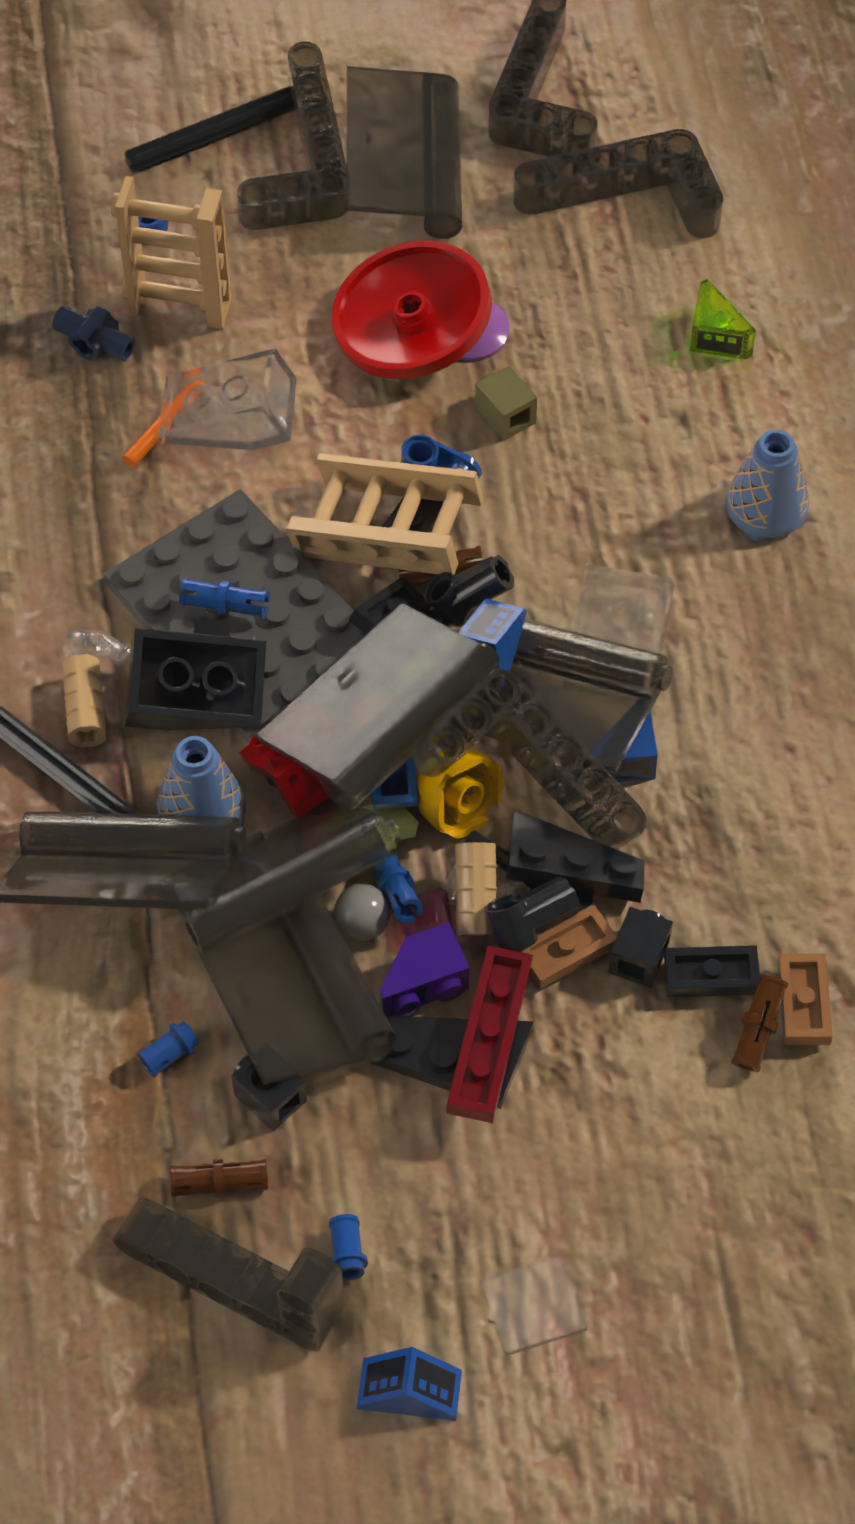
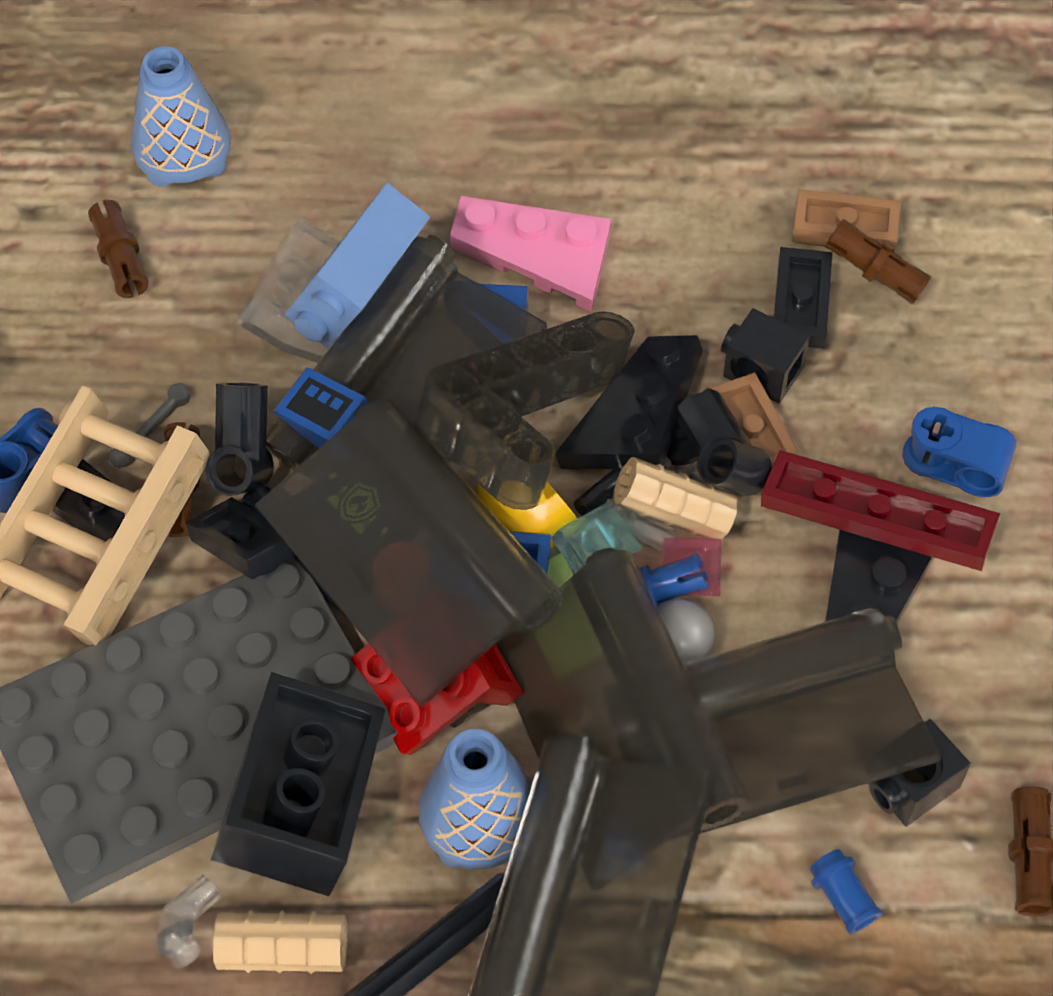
camera: 80 degrees left, 0 degrees up
blue pin [179,578,270,618] -> none
dark purple slope [379,922,470,1019] -> none
none -> reddish brown pin [88,200,149,298]
none -> dark grey hinge [109,383,190,468]
none -> medium blue brick [284,183,430,348]
none -> bright pink wing [450,196,611,313]
none -> clear light blue bracket [551,501,642,585]
none -> blue piece [902,406,1017,497]

